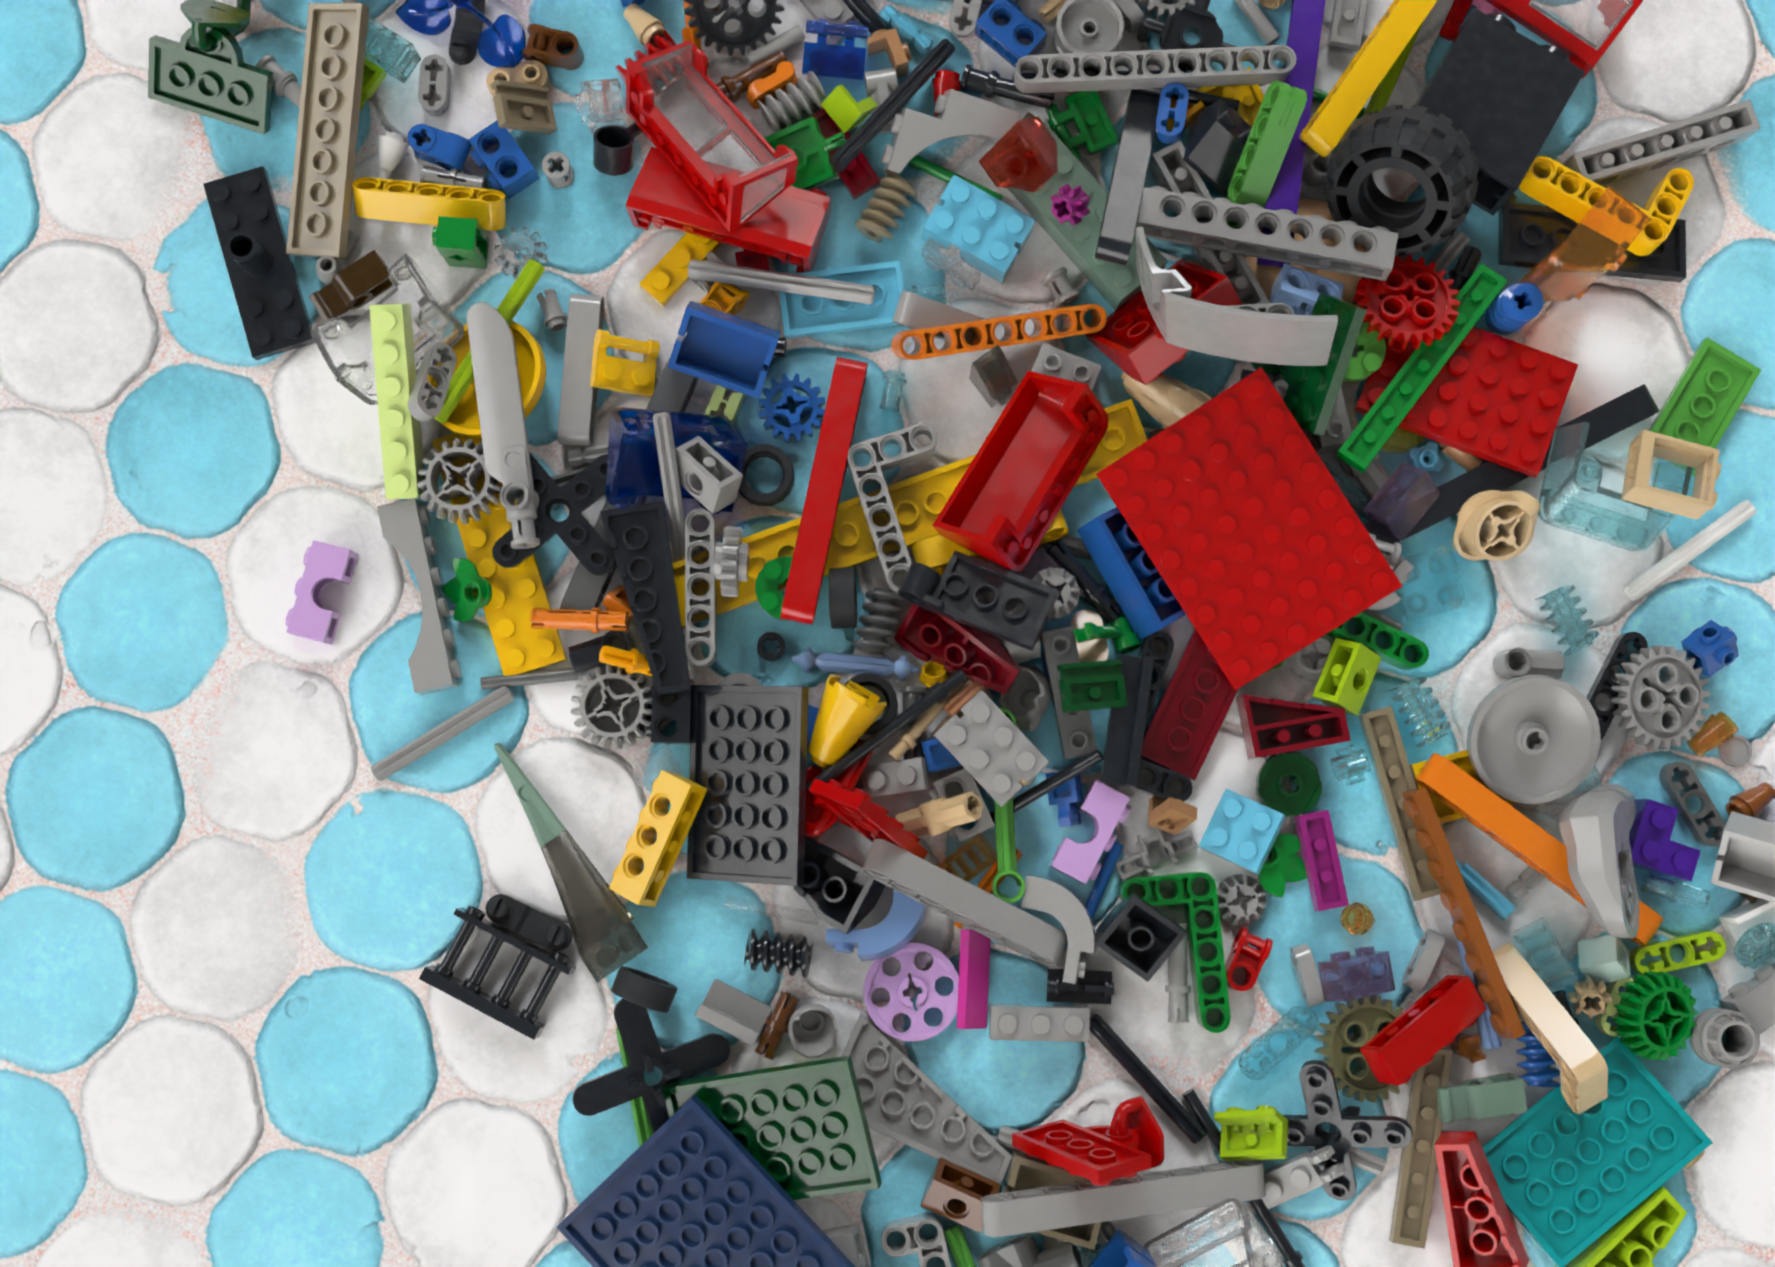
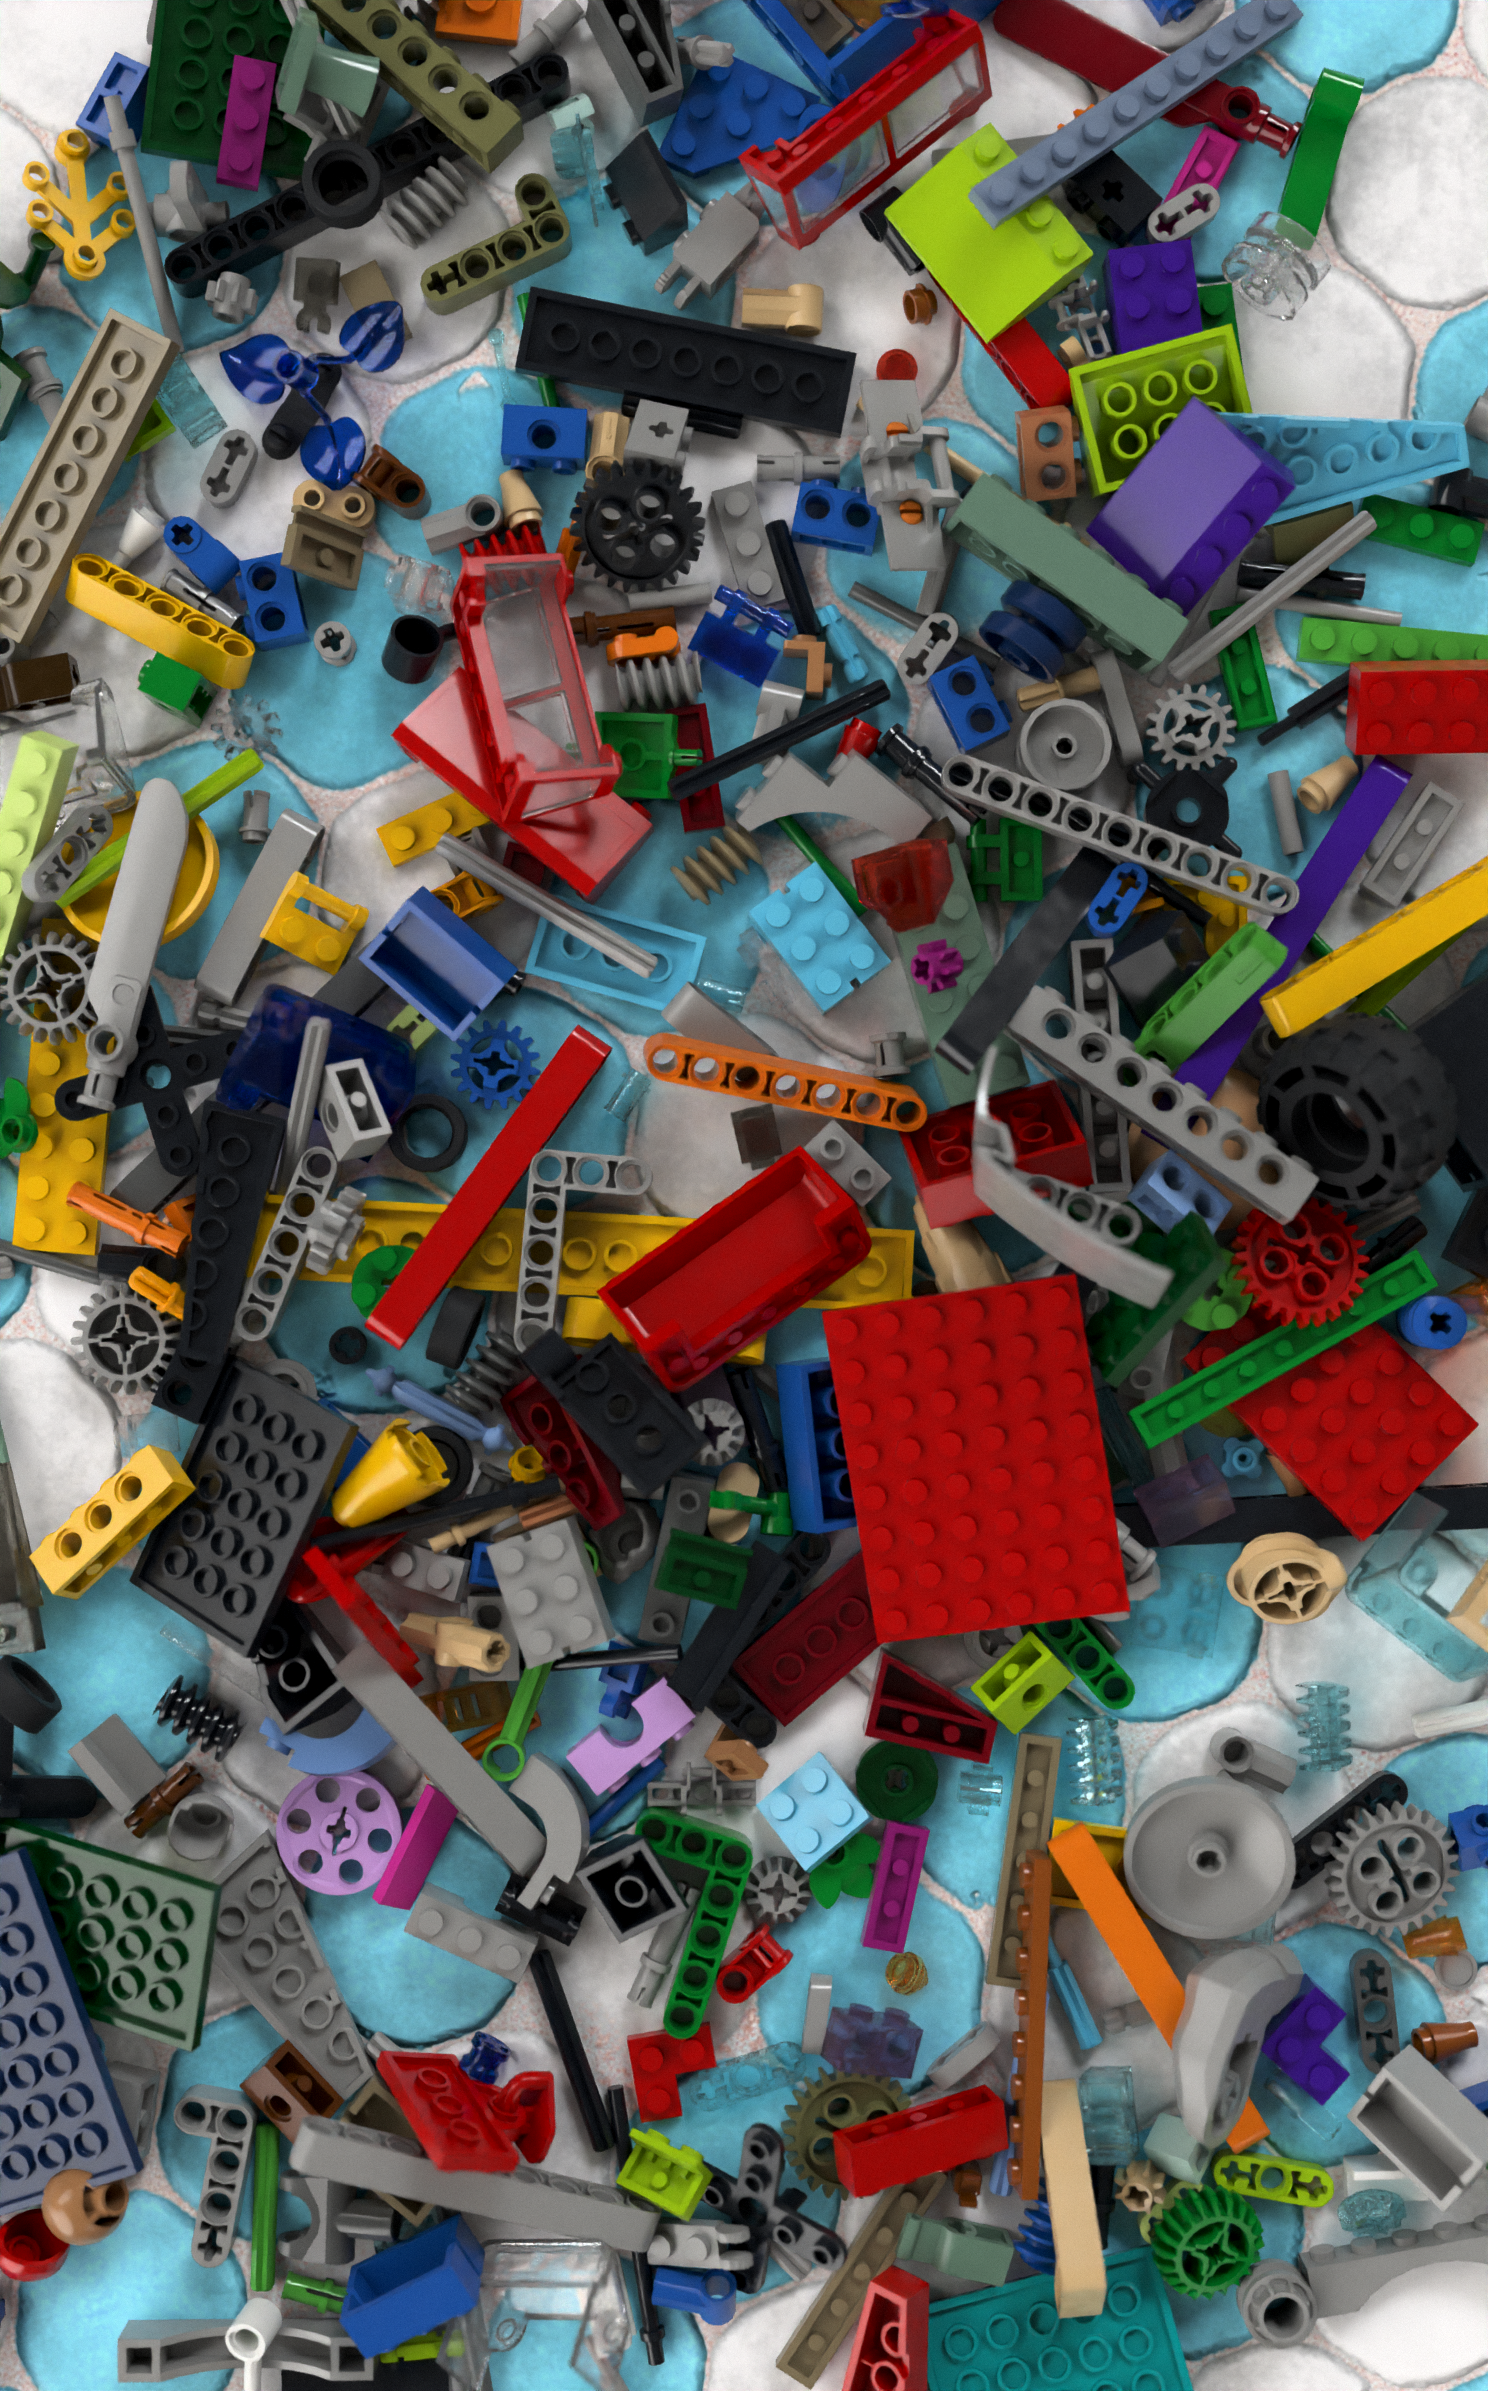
camera: 25 degrees right, 5 degrees up
lime panel [821,84,878,133] -> none
none -> light grey piece [420,494,506,556]
none -> clear blue wheel [459,2031,512,2084]
none -> red plate [627,2021,717,2123]
none -> blue piece [652,2265,736,2326]

